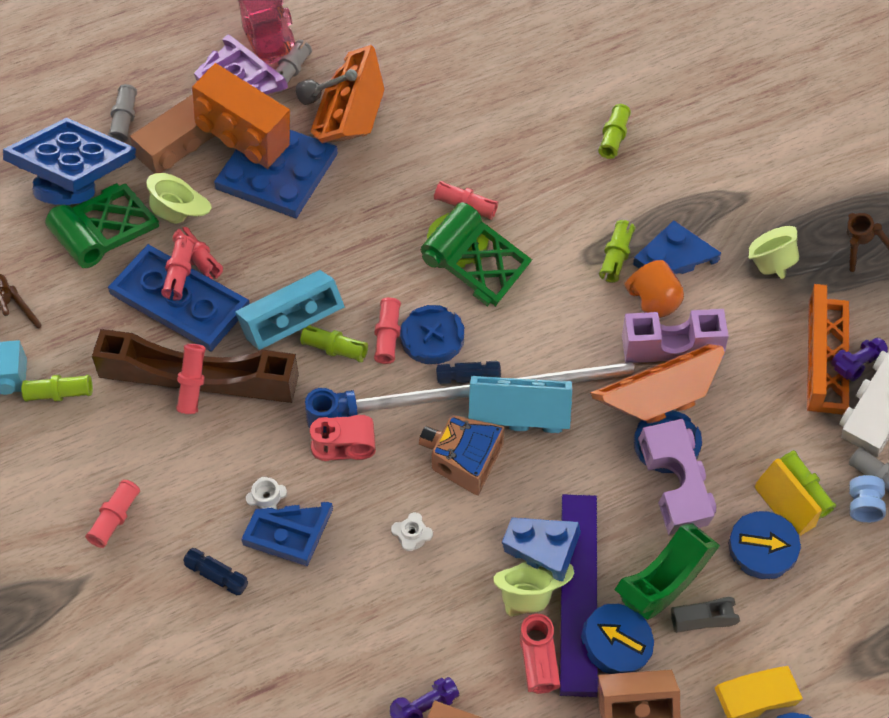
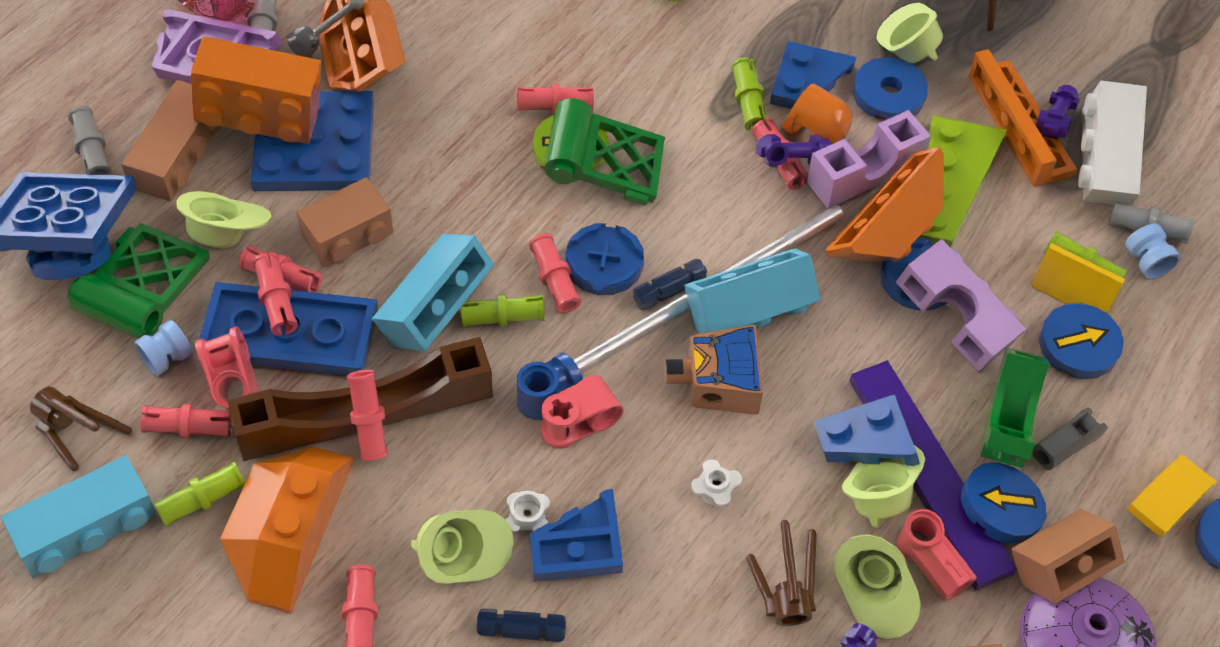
camera: 30 degrees left, 0 degrees up
none -> light blue wheel [134,319,193,377]
none -> coral pin [140,404,232,439]
none -> coral piece [195,326,259,409]
none -> orange wedge [220,446,354,614]
none -> nougat brick [296,177,393,267]
none -> yellowish green piece [411,510,514,584]
none -> reddish brown plant [746,520,817,626]
none -> coral pin [752,118,808,190]
none -> dark purple bar [756,134,831,167]
none -> yellowish green piece [834,534,921,639]
none -> blue tile [853,57,928,121]
none -> lime wing [918,115,1007,248]

